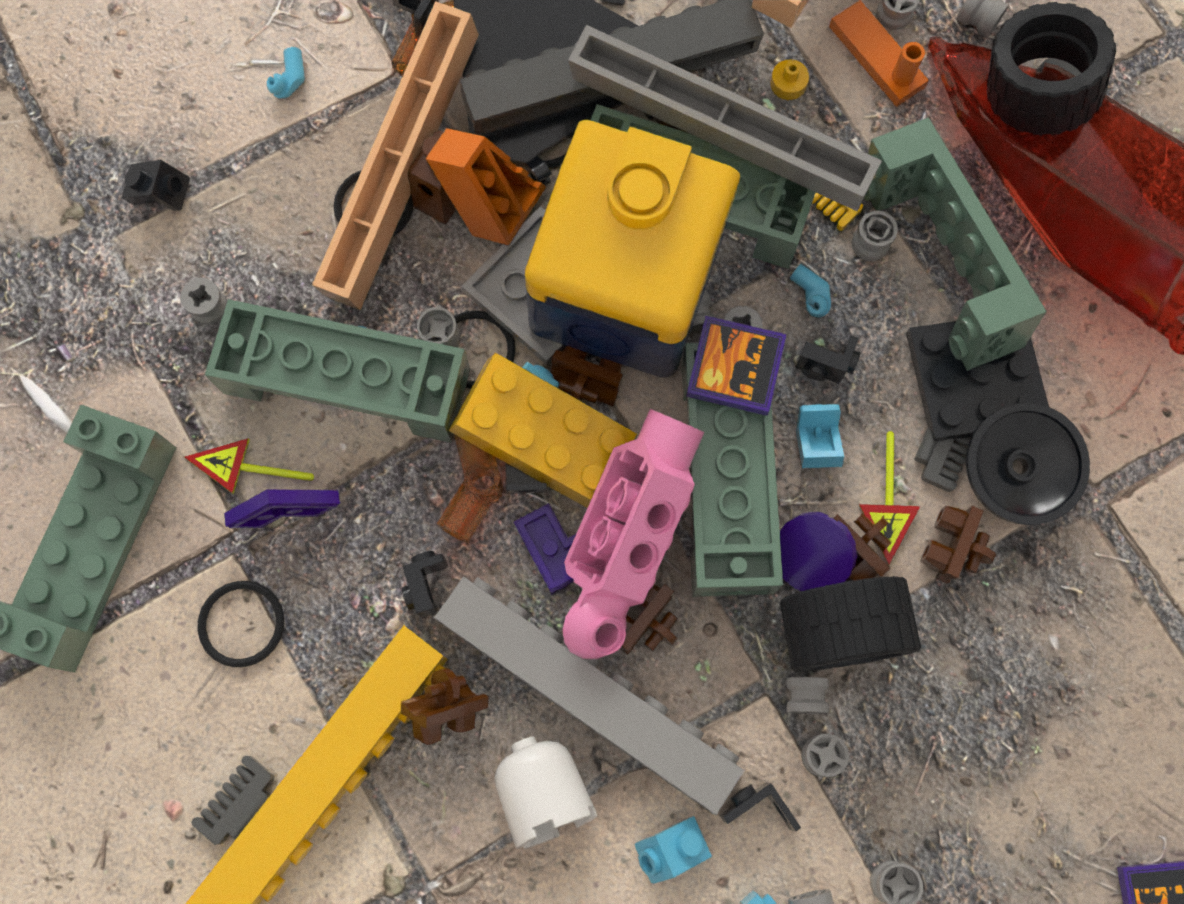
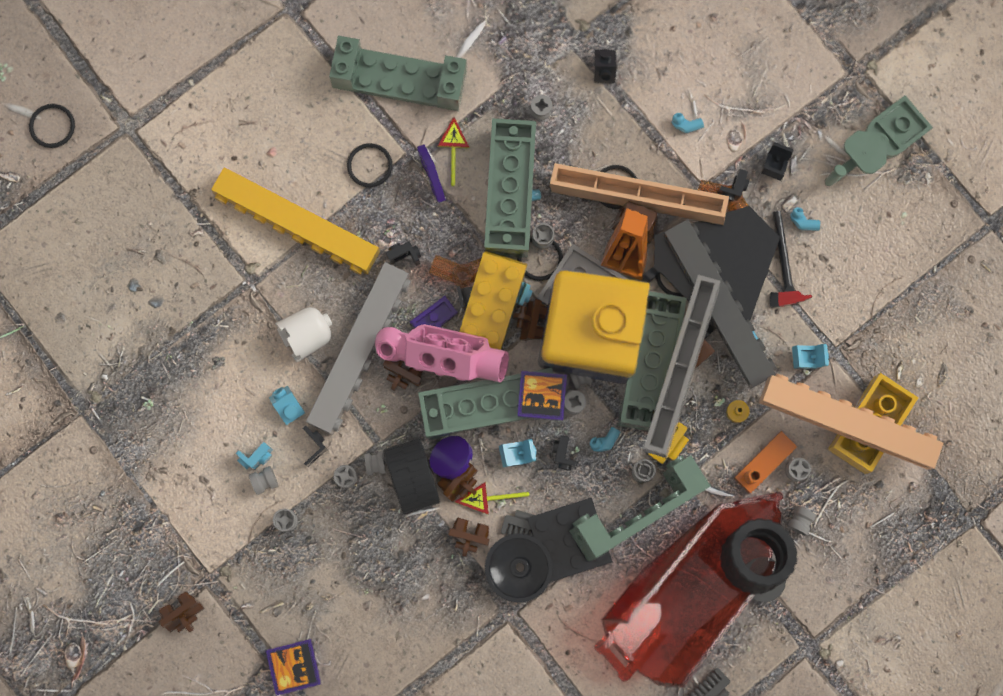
camera: 75 degrees right, 5 degrees up
dark grey piece [192,756,274,845] -> none
reddish brown hips [401,668,489,745] -> none

